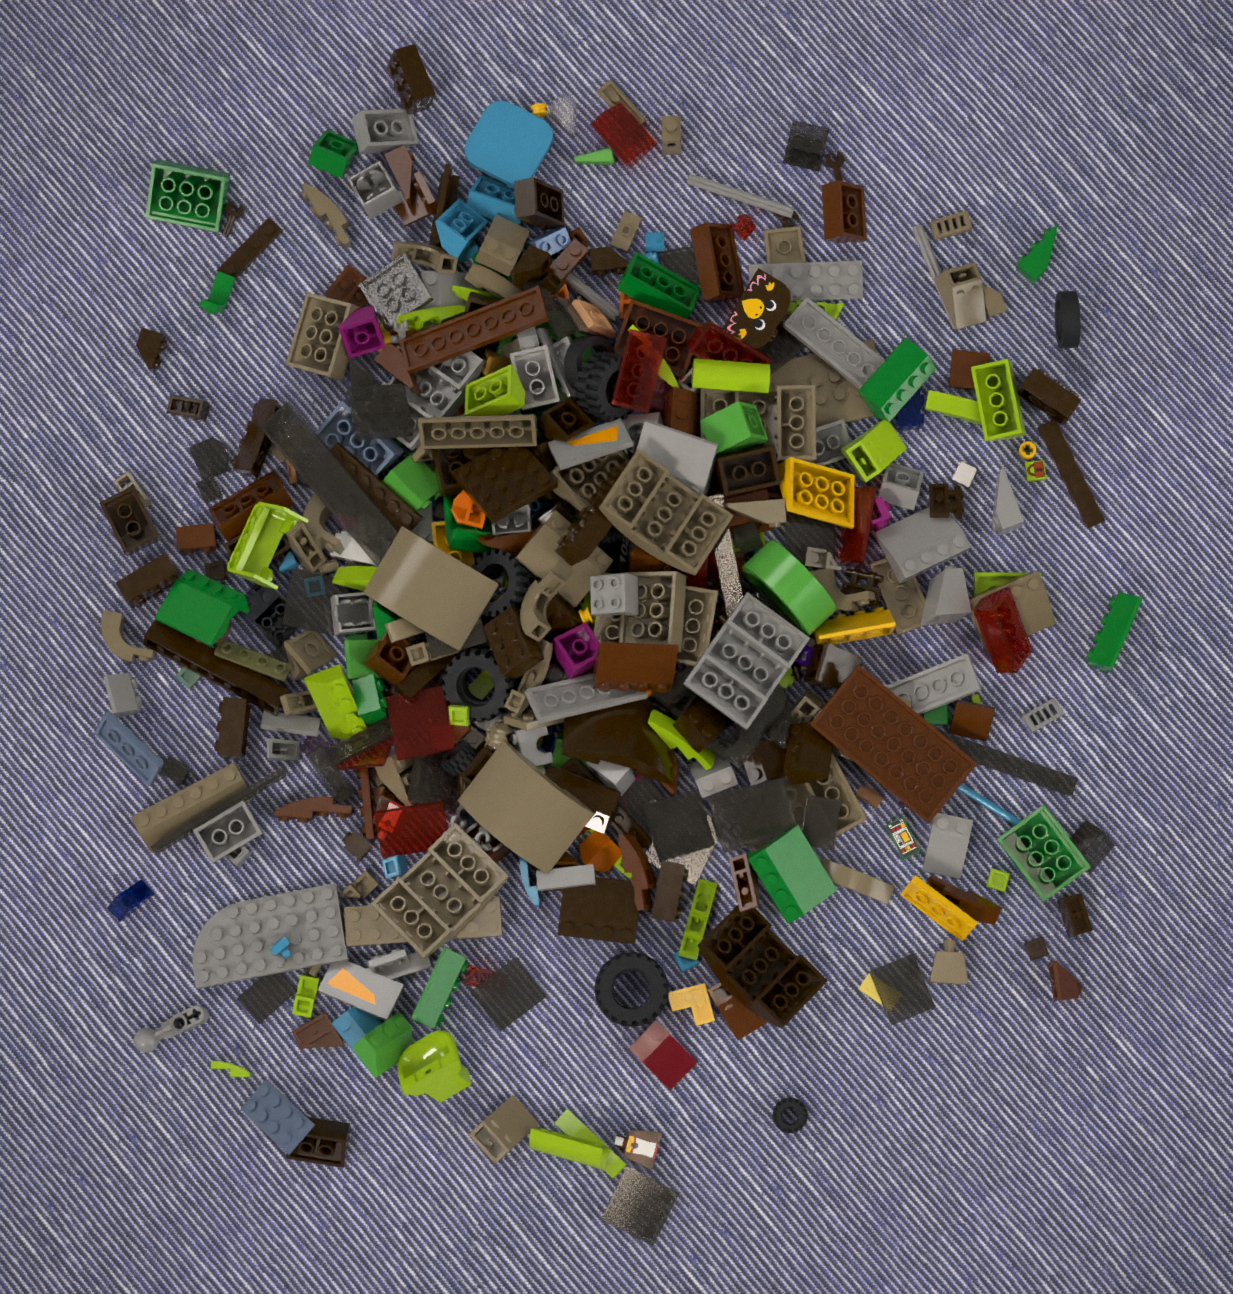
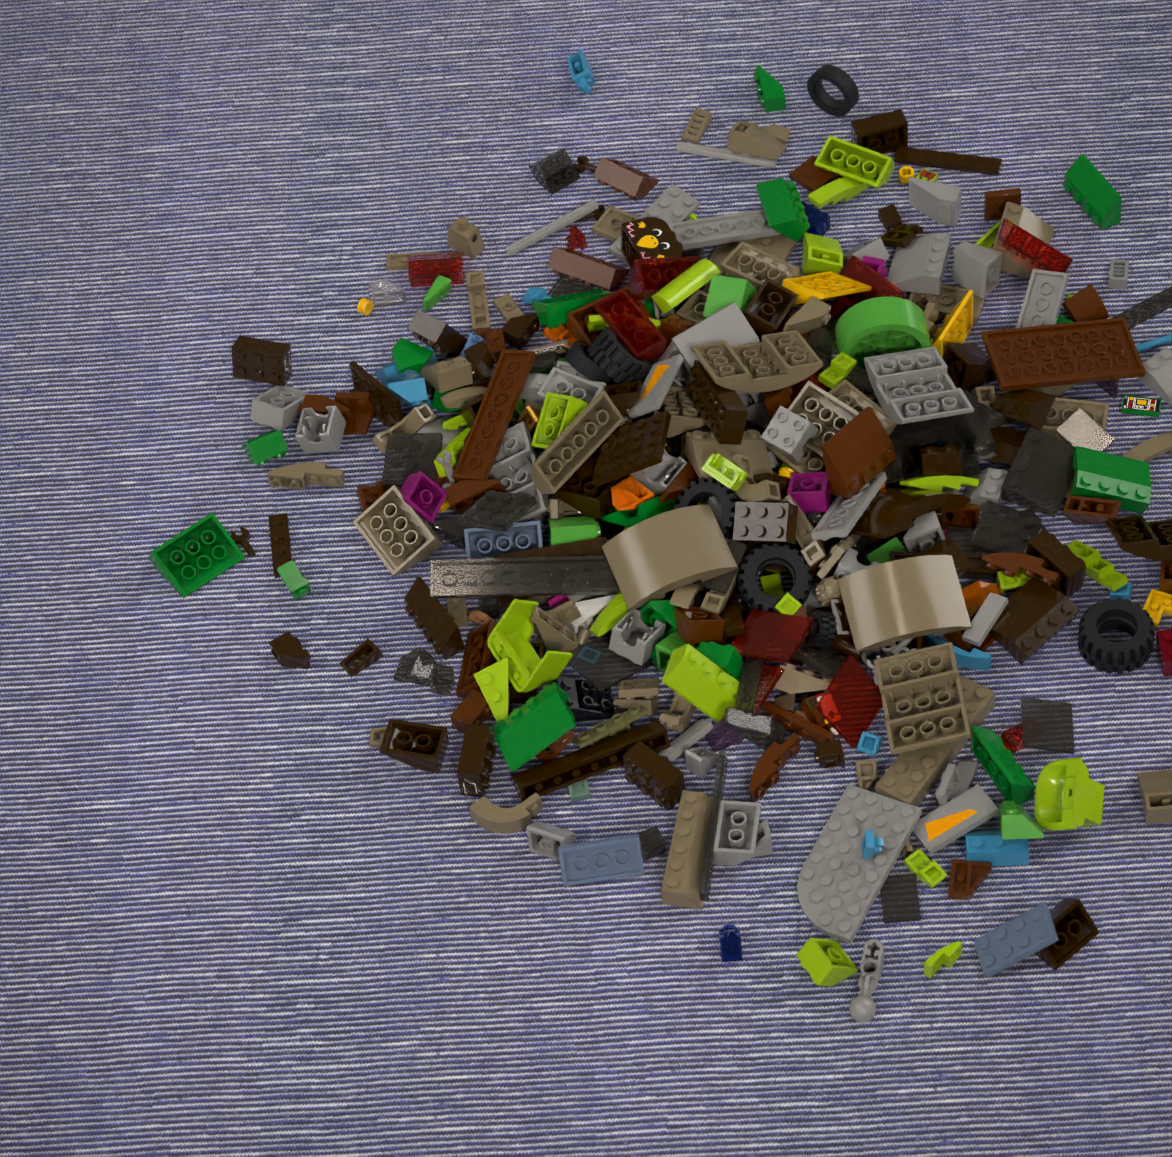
camera: 50 degrees left, 30 degrees down
dark azure tile [464,101,553,189] -> none
none -> green slope [392,337,433,374]
none -> dark tan slope [466,270,491,331]
none -> lime wing [473,657,509,722]
none -> dark azure hinge [567,49,596,95]
none -> lime hinge [701,453,748,492]
none -> lime slope [796,938,858,986]
none -> lime slope [818,352,857,389]
none -> reddish brown tile [984,188,1021,221]

